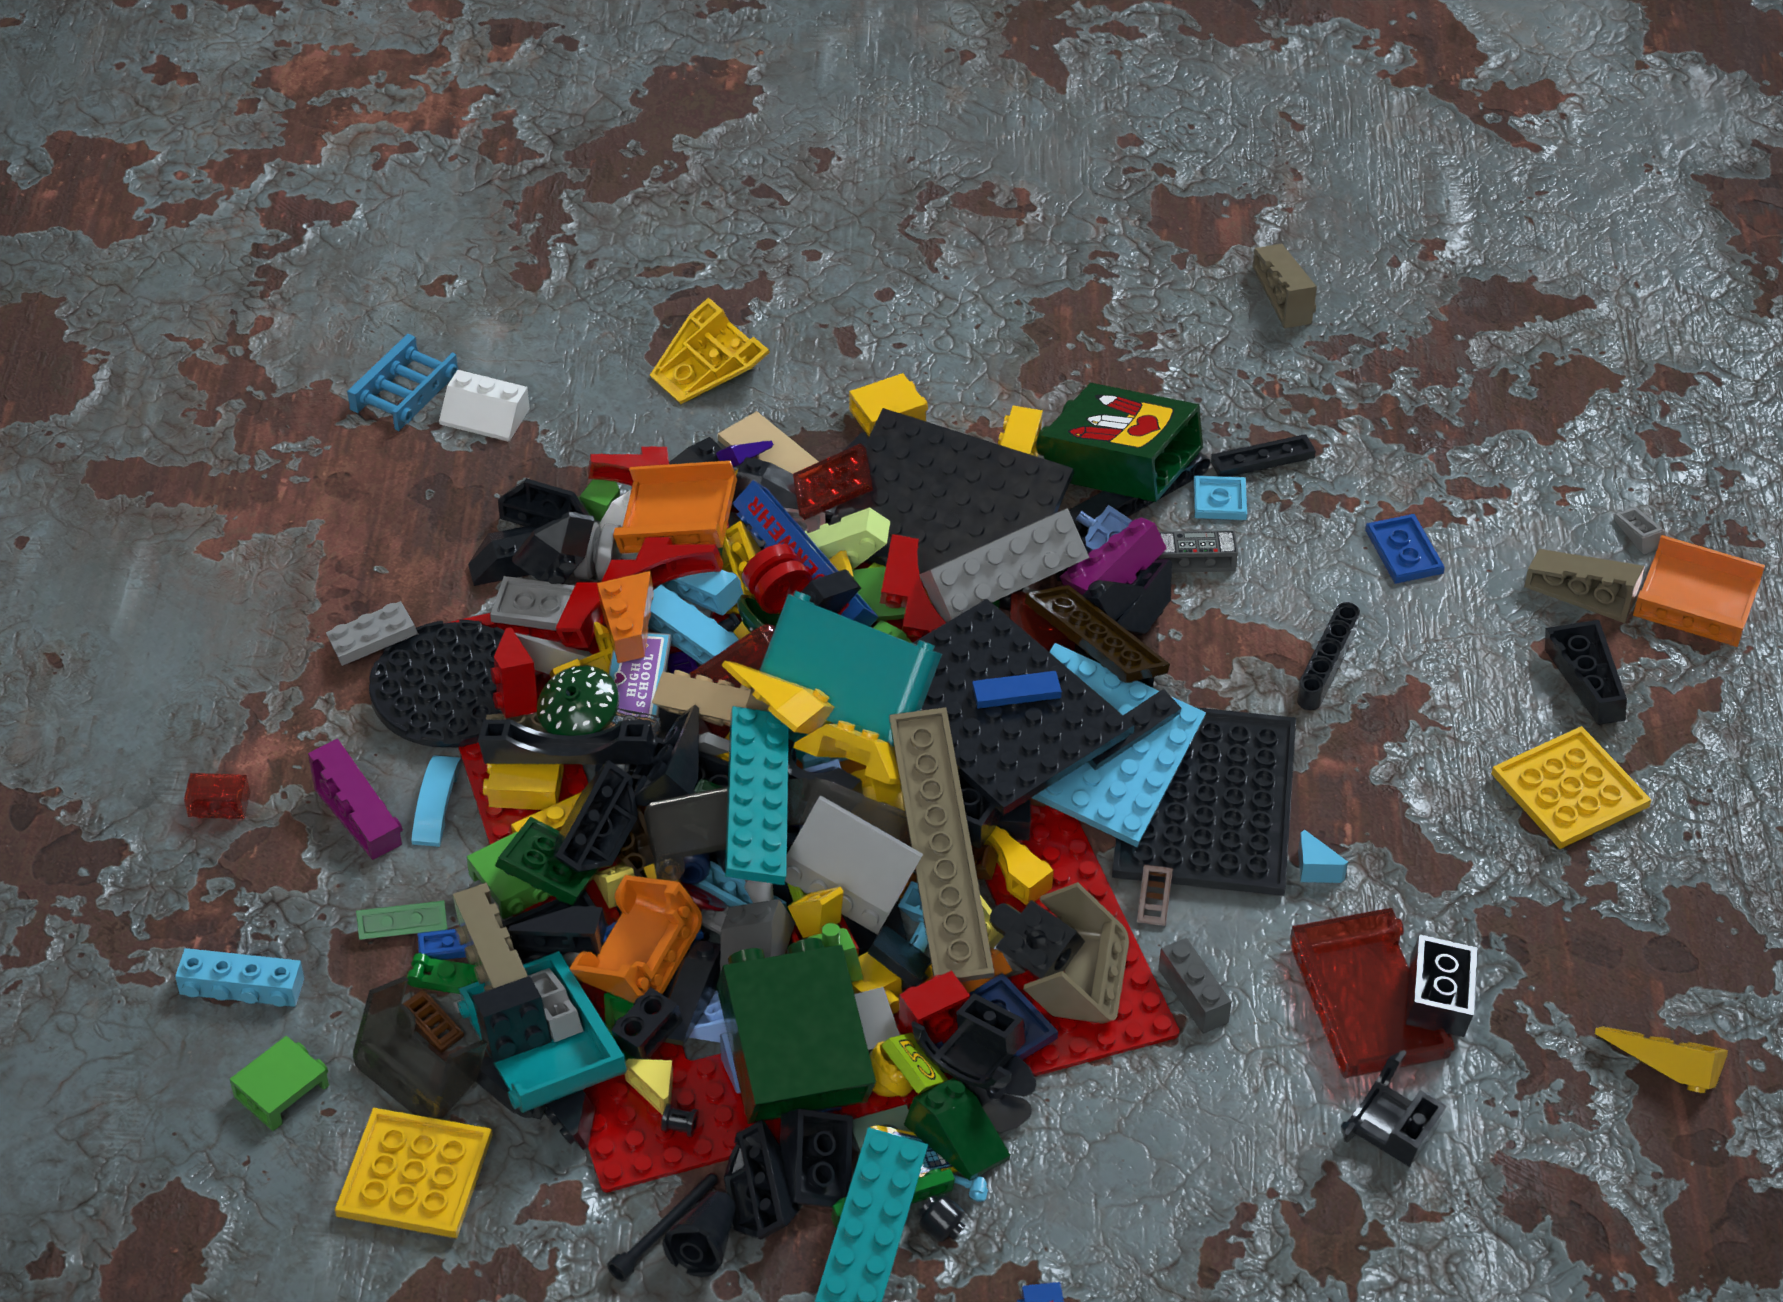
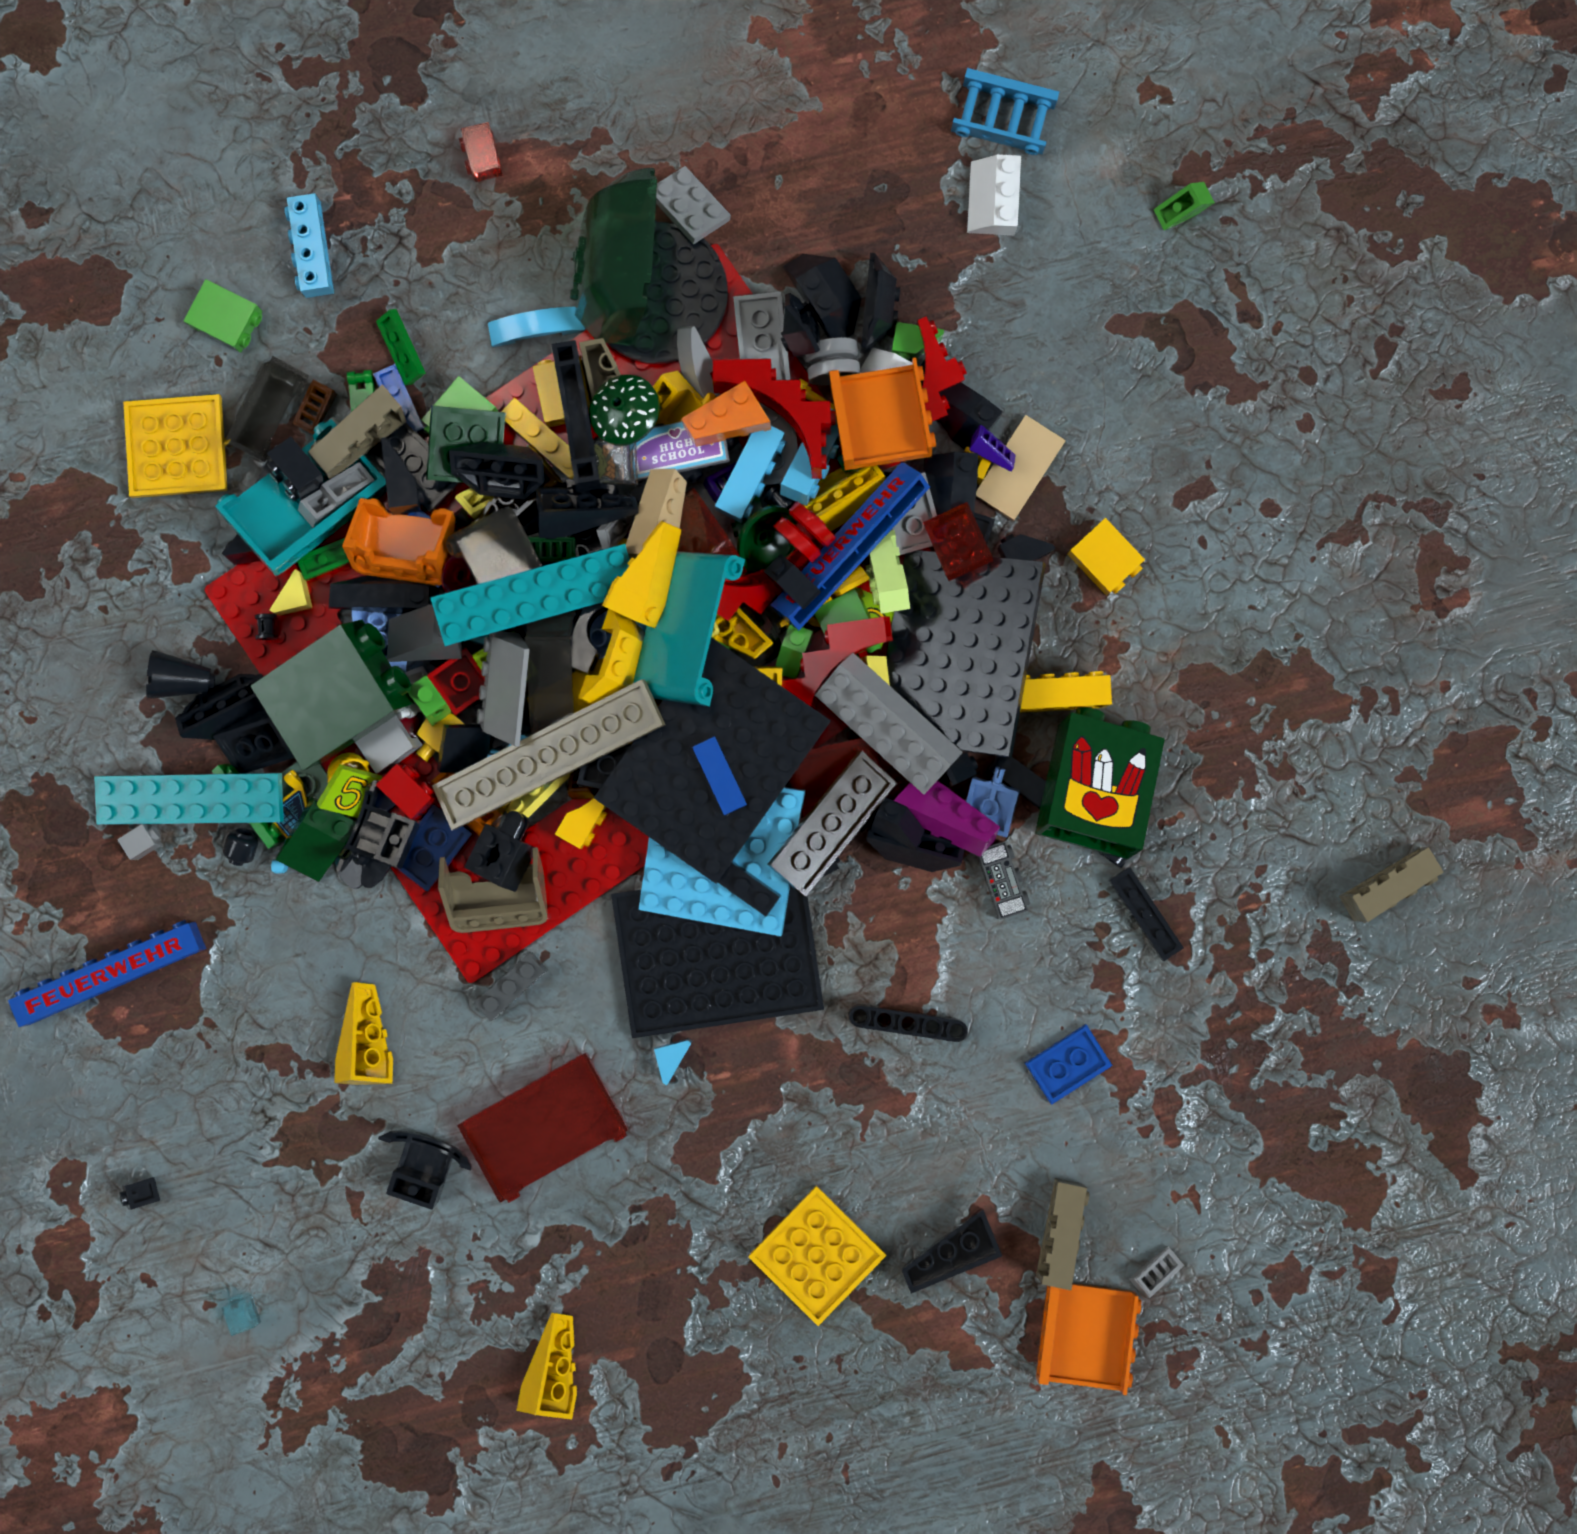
camera: 75 degrees right, 40 degrees up
magenta wedge [308,738,403,860] -> none
red slope [491,627,537,718] -> none
black piece [607,1173,718,1282] -> none
black brick [611,987,683,1060] -> none
yellow wedge [650,297,770,404] -> none
yellow slope [787,887,844,938] -> none
slope [1137,865,1173,926] -> none
medium azure tile [1193,476,1247,520] -> none
black brick [1405,935,1477,1037] -> none
none -> yellow wedge [334,982,393,1085]
none -> clear green windscreen [570,168,657,345]
none -> bright green slope [1153,182,1215,230]

